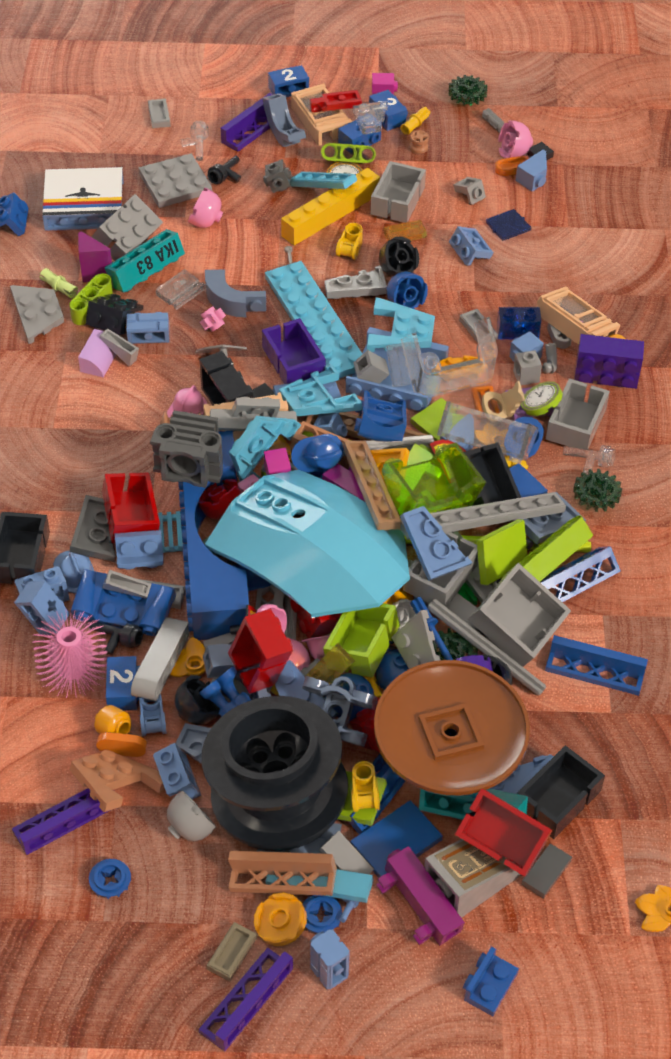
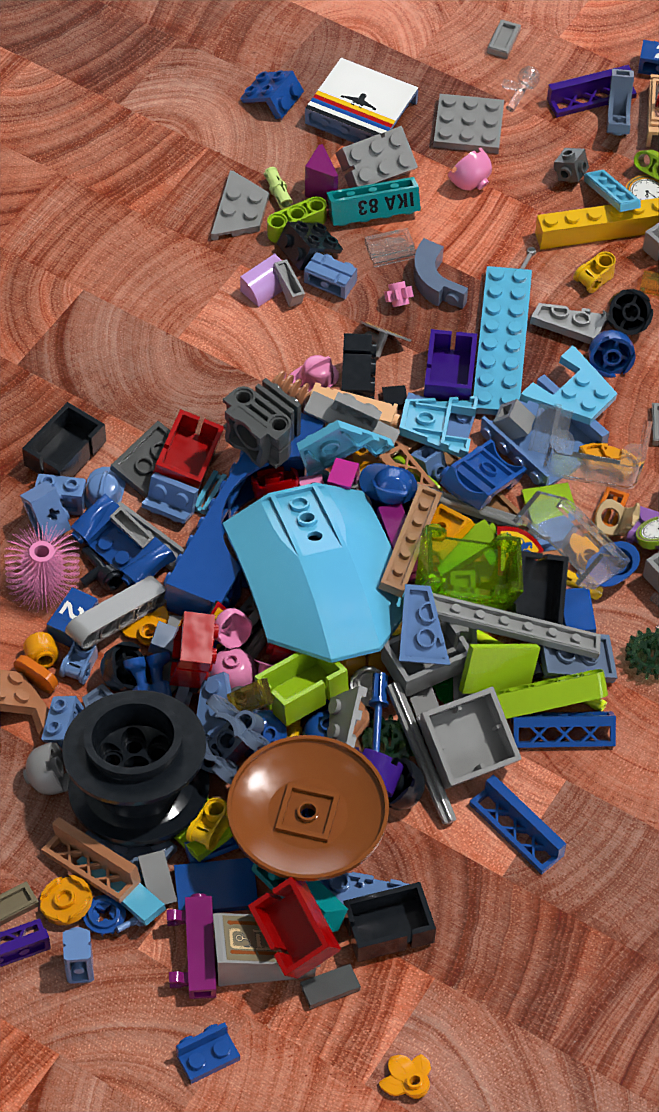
camera: 30 degrees right, 5 degrees up
black piece [207,156,241,184] -> none

